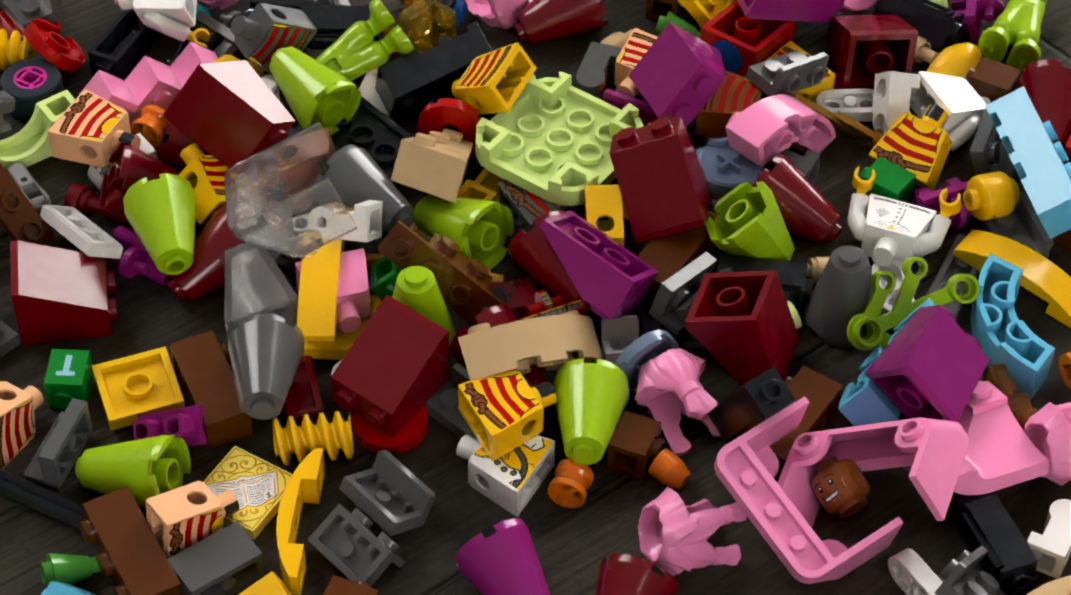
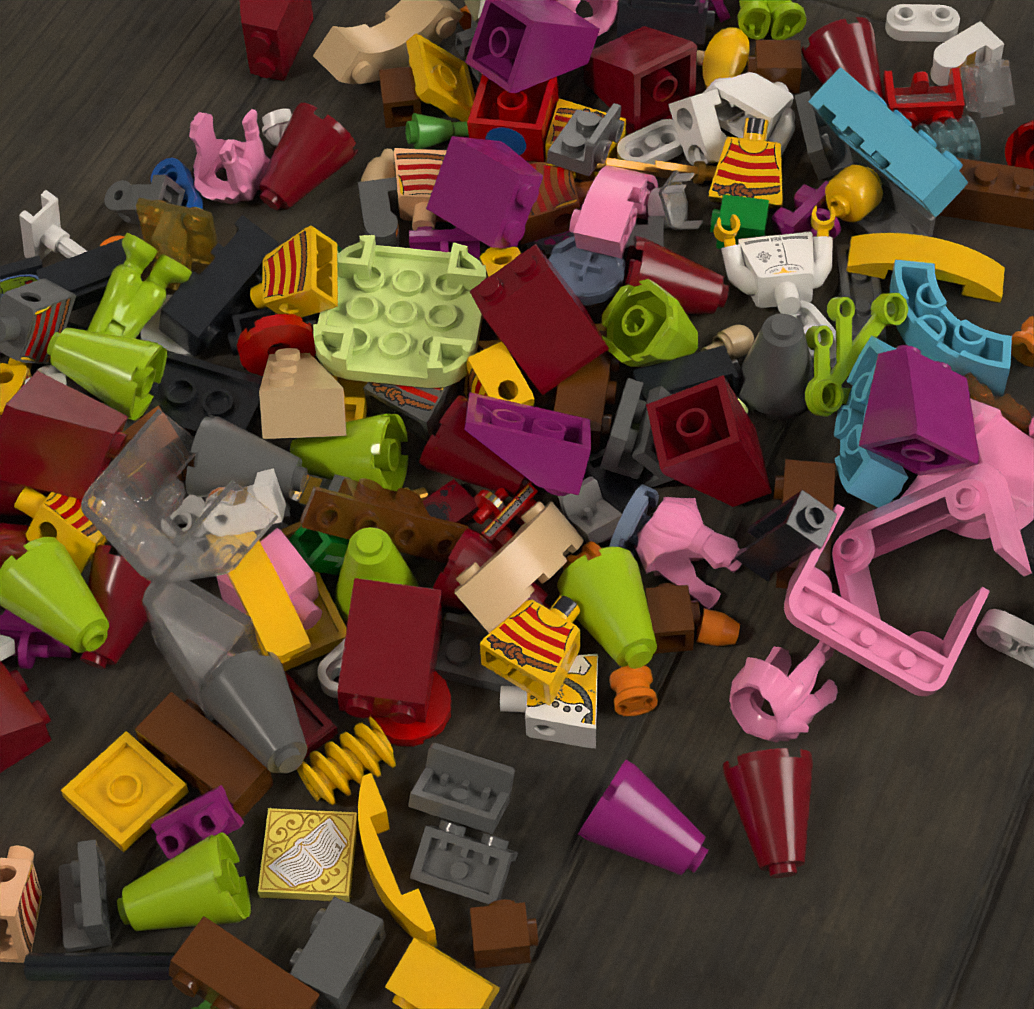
camera: 25 degrees left, 10 degrees up
green brick [44,349,94,410] -> none
light nougat torso [146,481,239,559] -> none
dark orange head [811,457,870,518] -> none
none -> piece [648,170,703,230]

